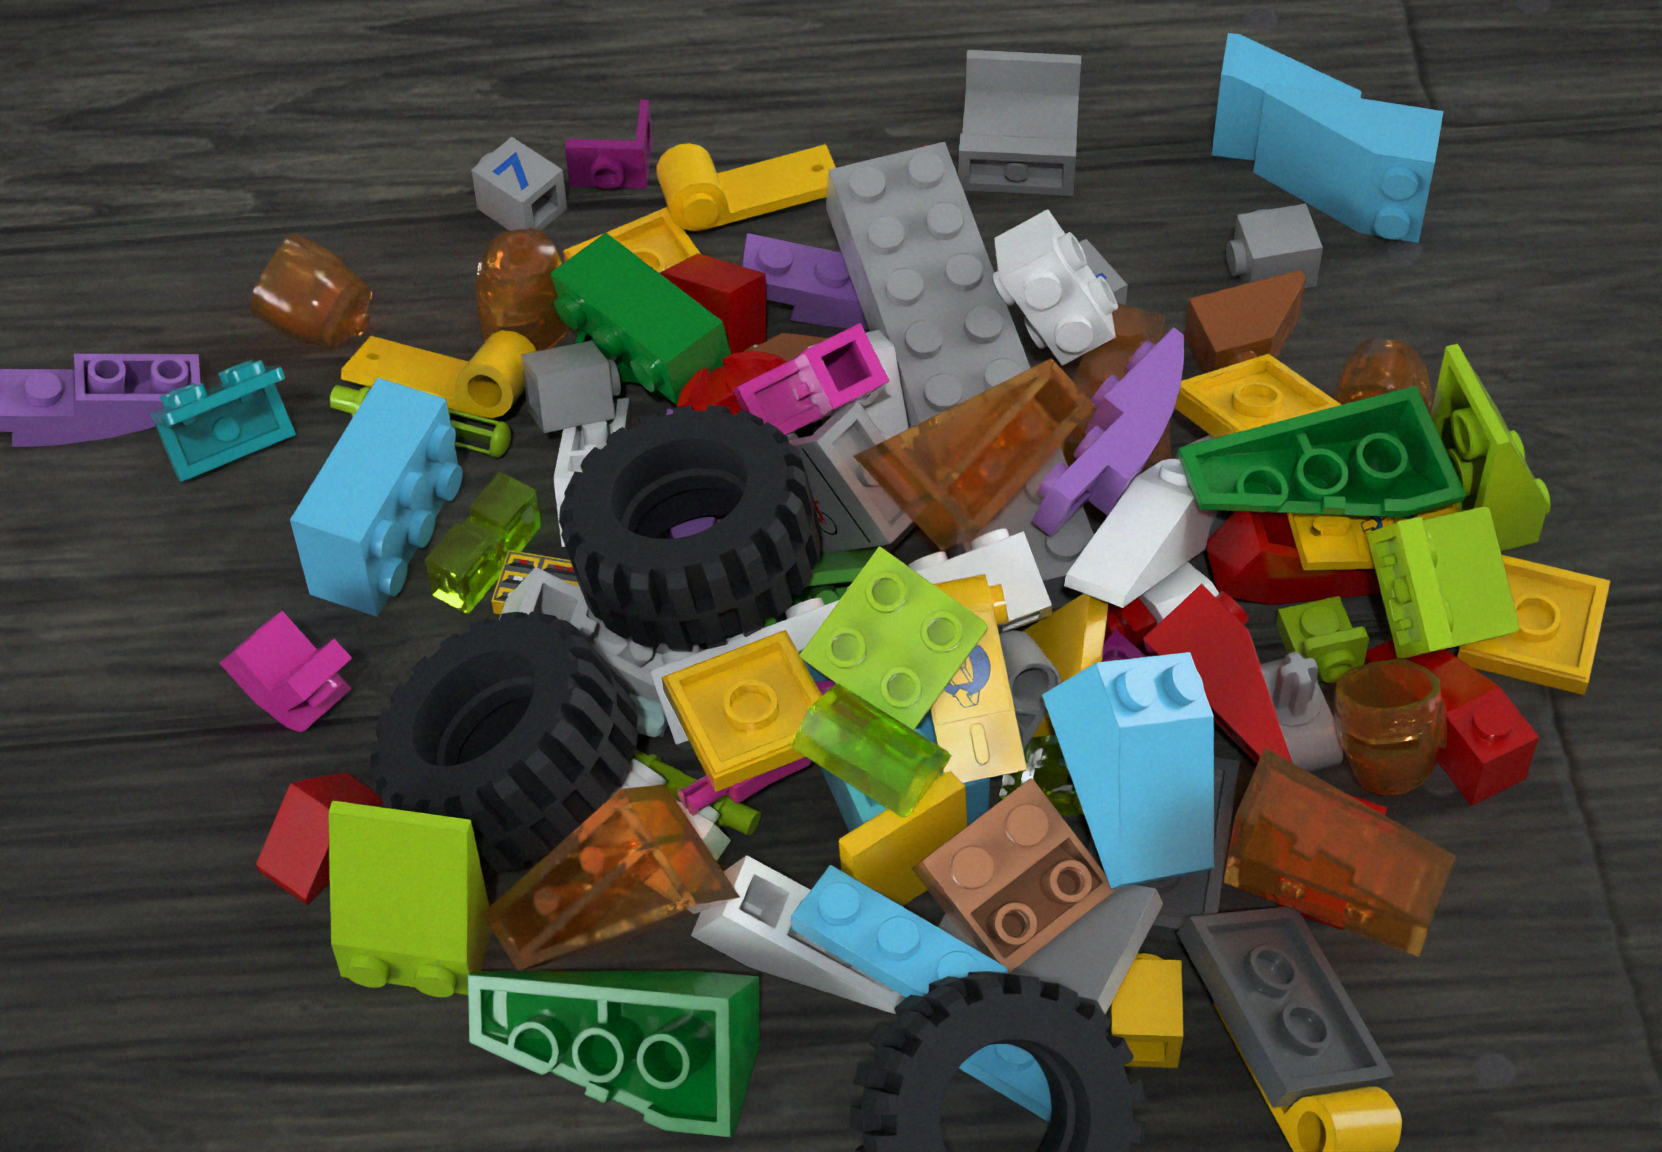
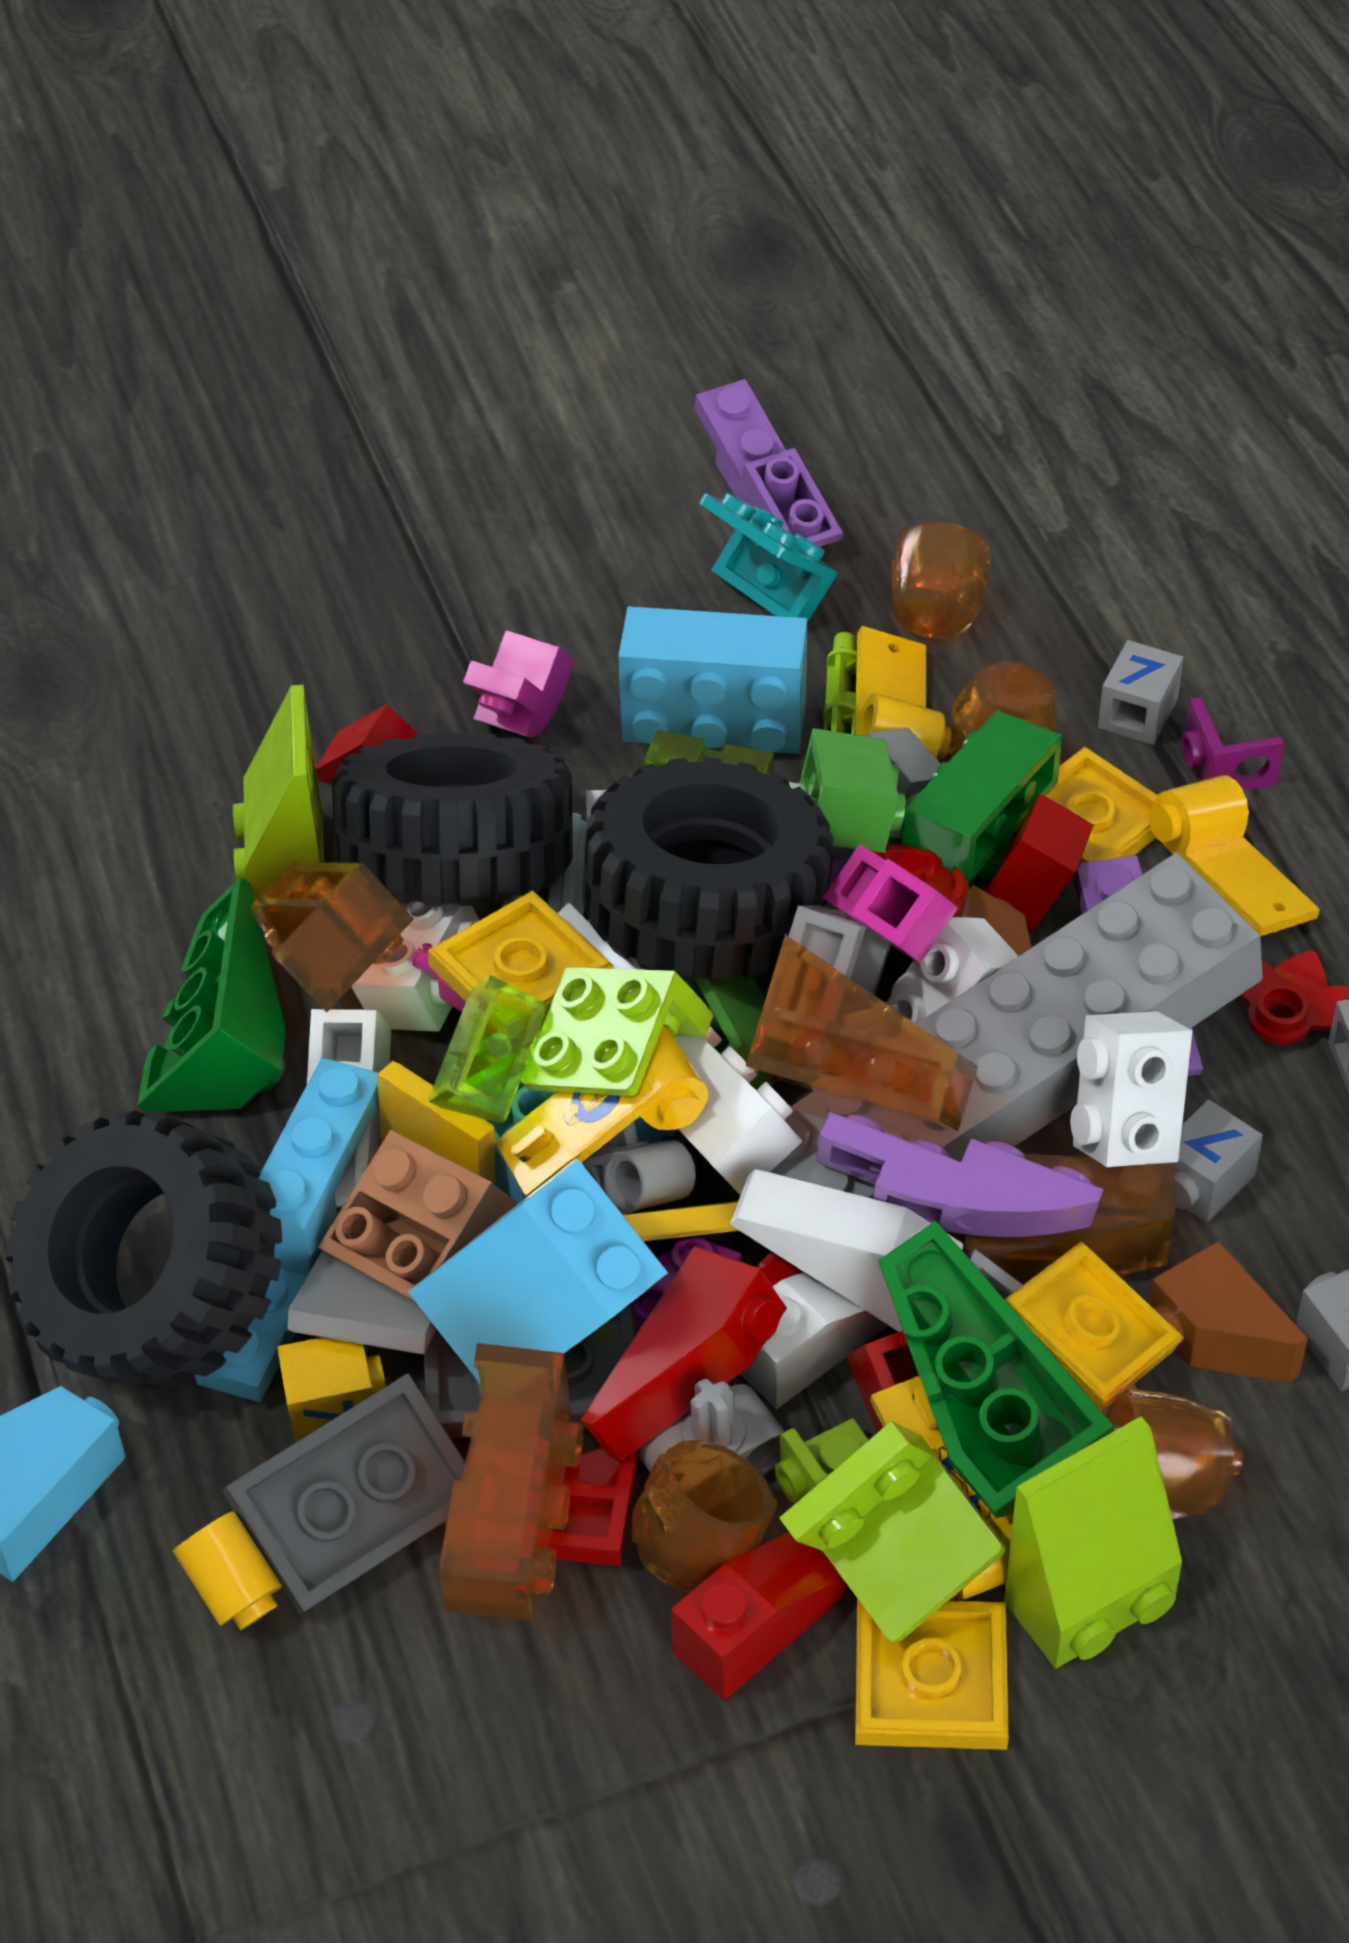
camera: 75 degrees right, 5 degrees down
none -> bright green brick [799,728,906,853]

